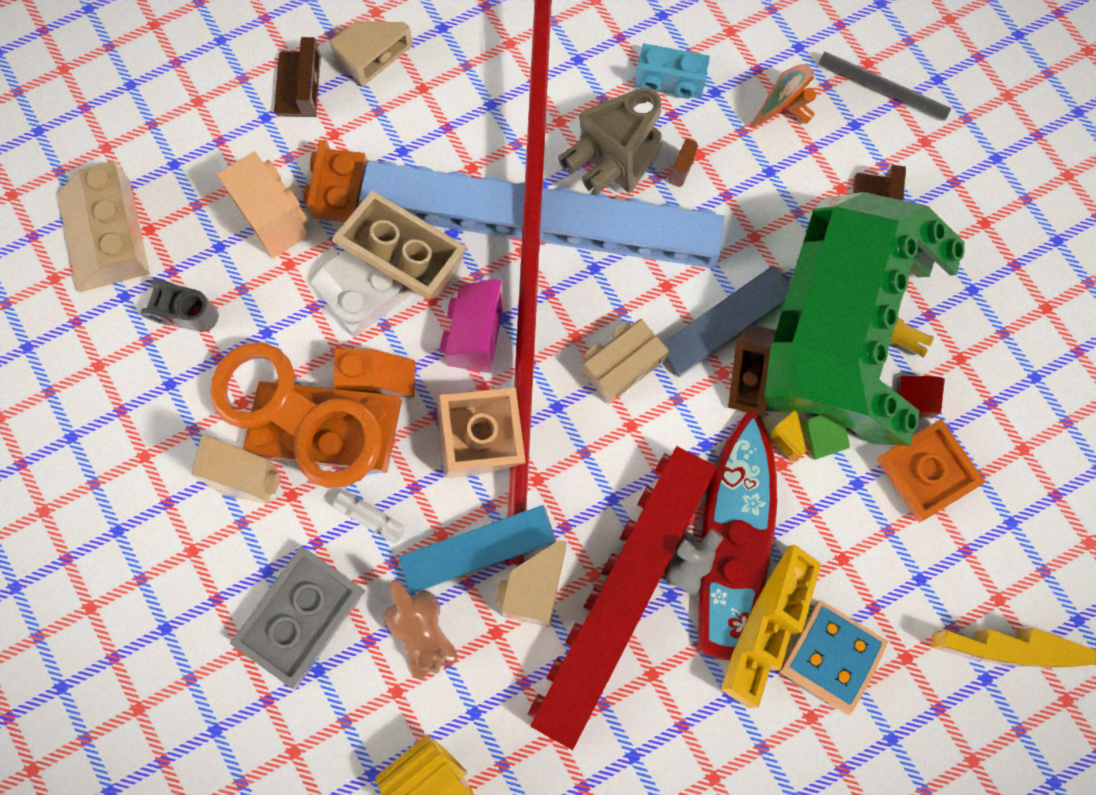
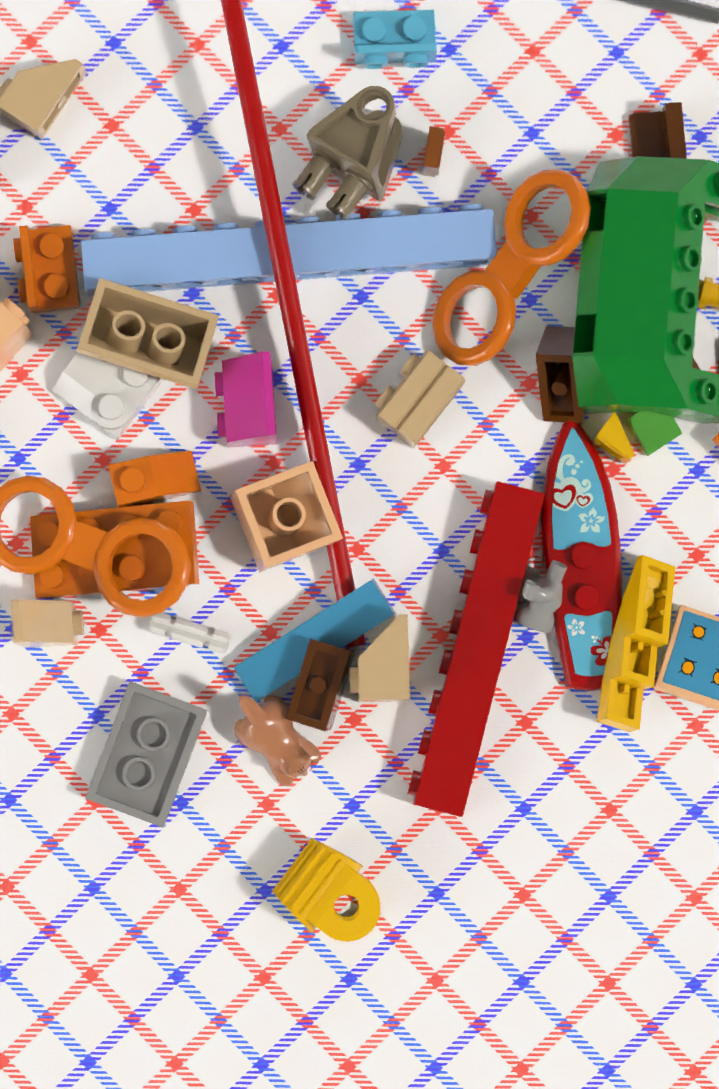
camera: 20 degrees left, 10 degrees up
sand blue tile [662,265,790,377] -> none
orange shield [750,64,816,128] -> none
none -> reddish brown panel [286,639,356,732]
none -> orange bar [432,169,590,366]

